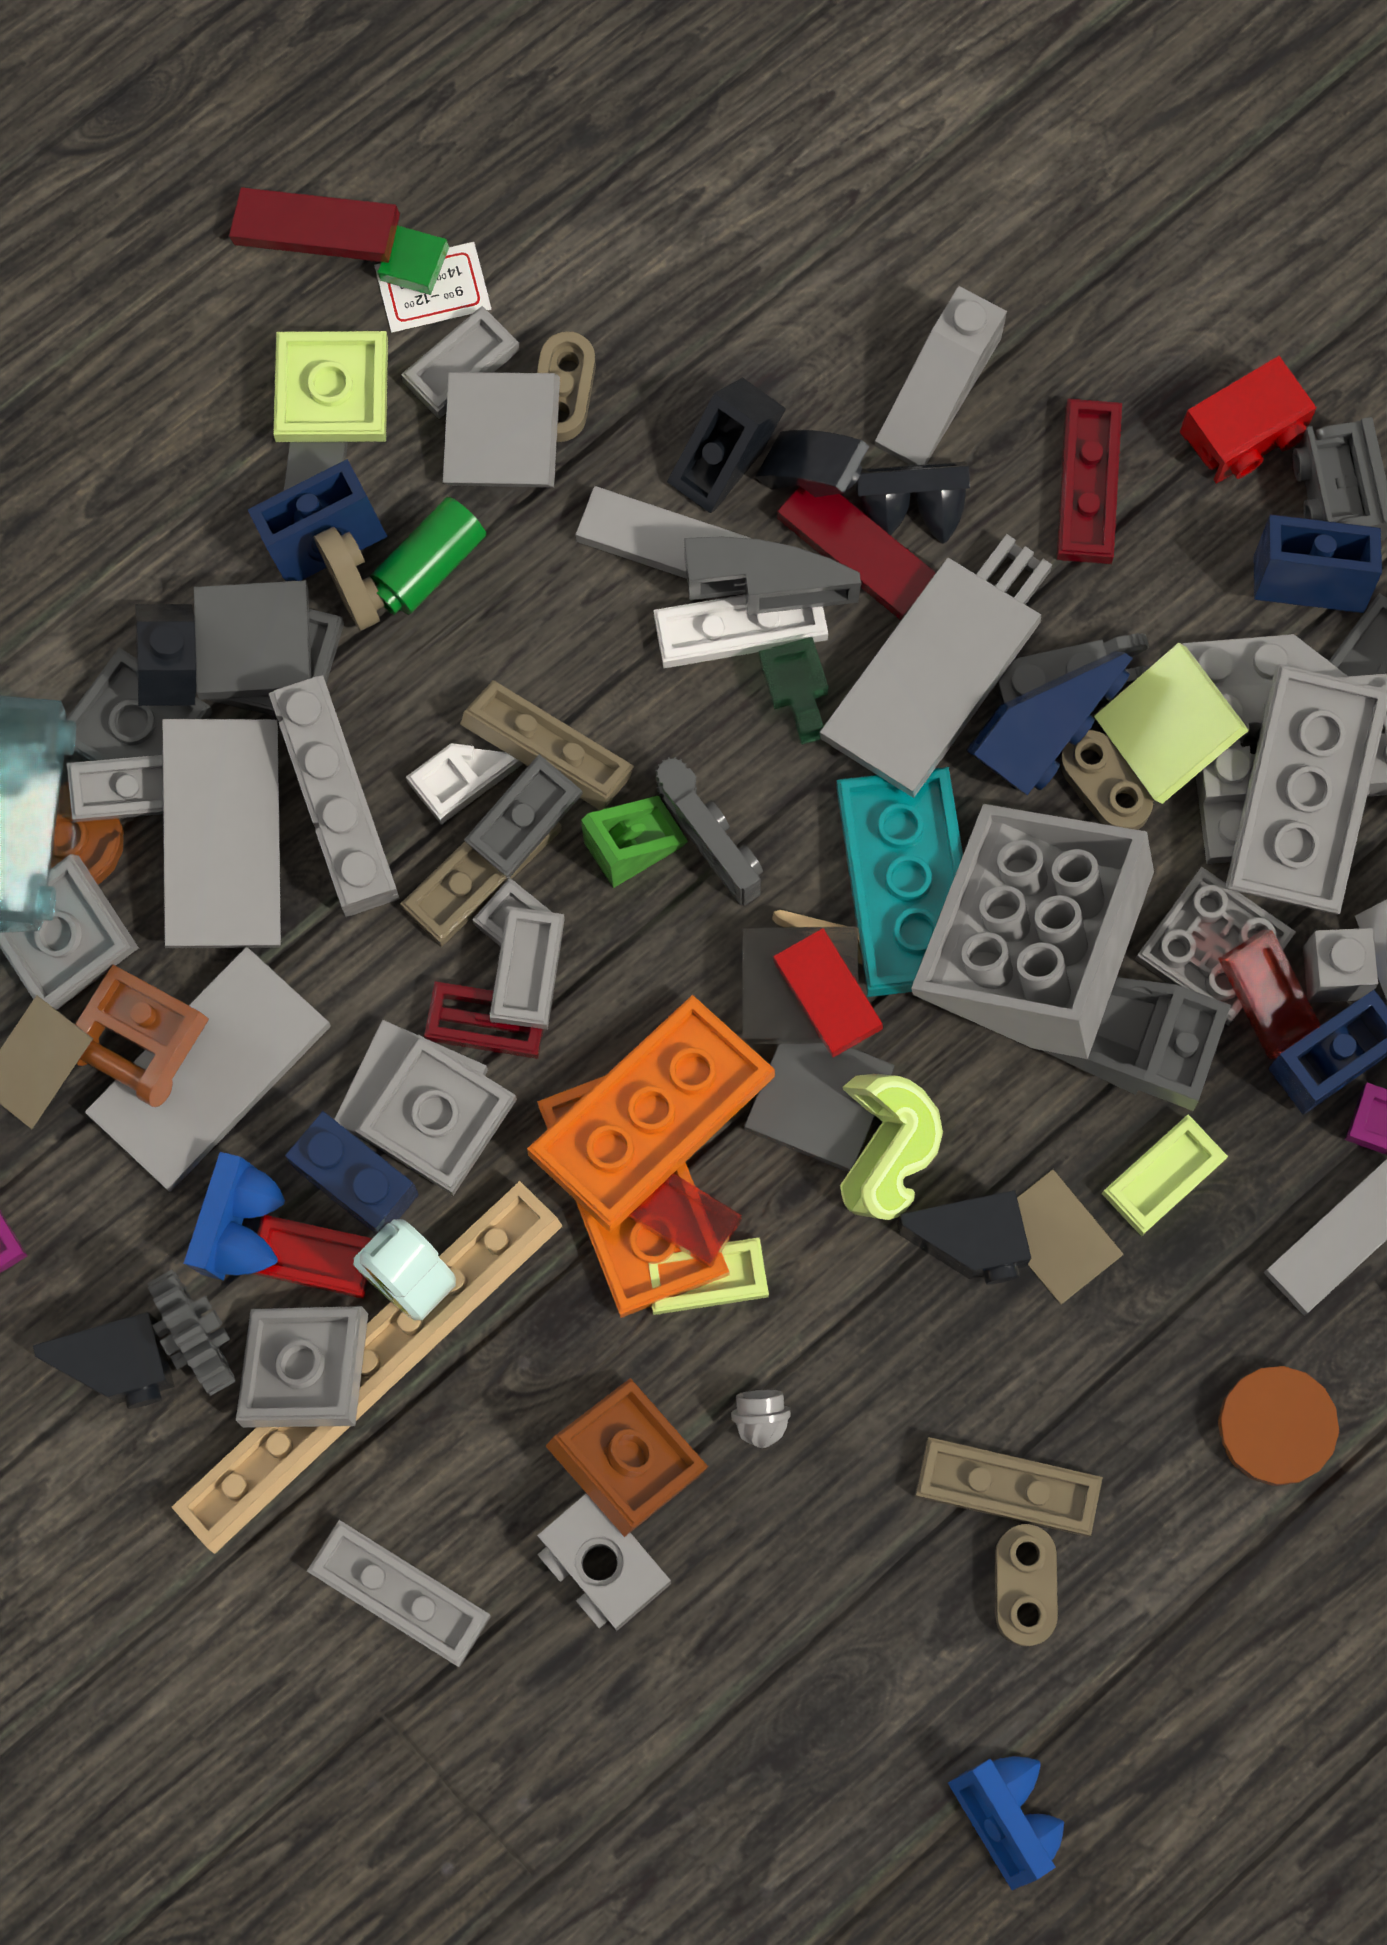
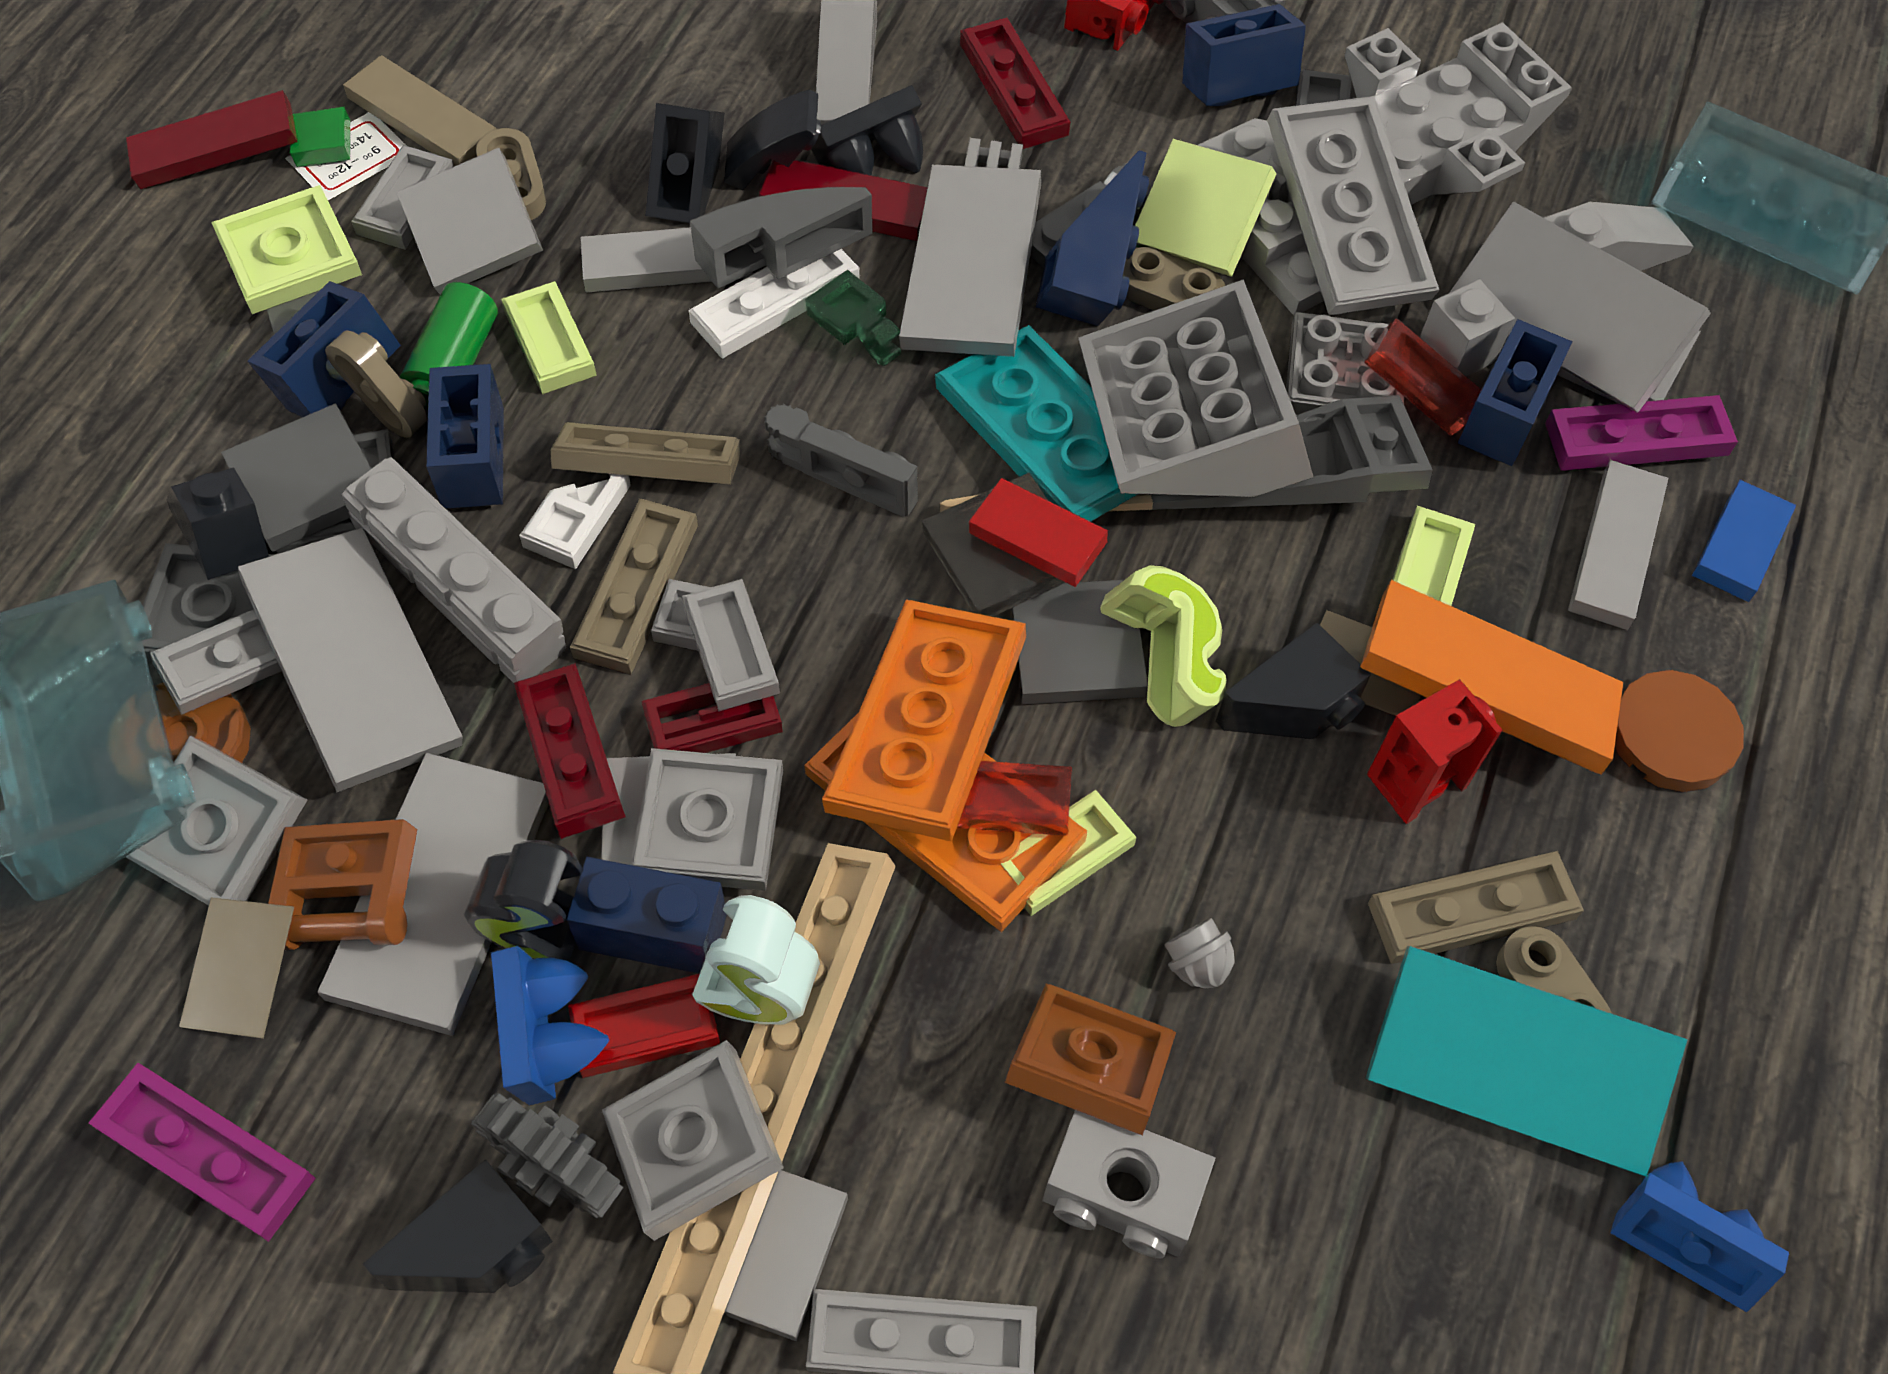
camera: 30 degrees left, 15 degrees down
dark grey plate [464,754,583,879] -> none
bright green slope [581,796,688,888] -> none
none -> dark tan tile [343,55,496,167]
none -> dark blue brick [427,364,504,509]
none -> black animal [464,840,583,961]
none -> yellowish green tile [501,281,597,394]
none -> dark red tile [514,663,626,839]
none -> light grey tile [725,1170,848,1341]
none -> orange tile [1360,580,1623,775]
none -> teal tile [1366,946,1688,1177]
none -> red hinge [1367,679,1502,824]

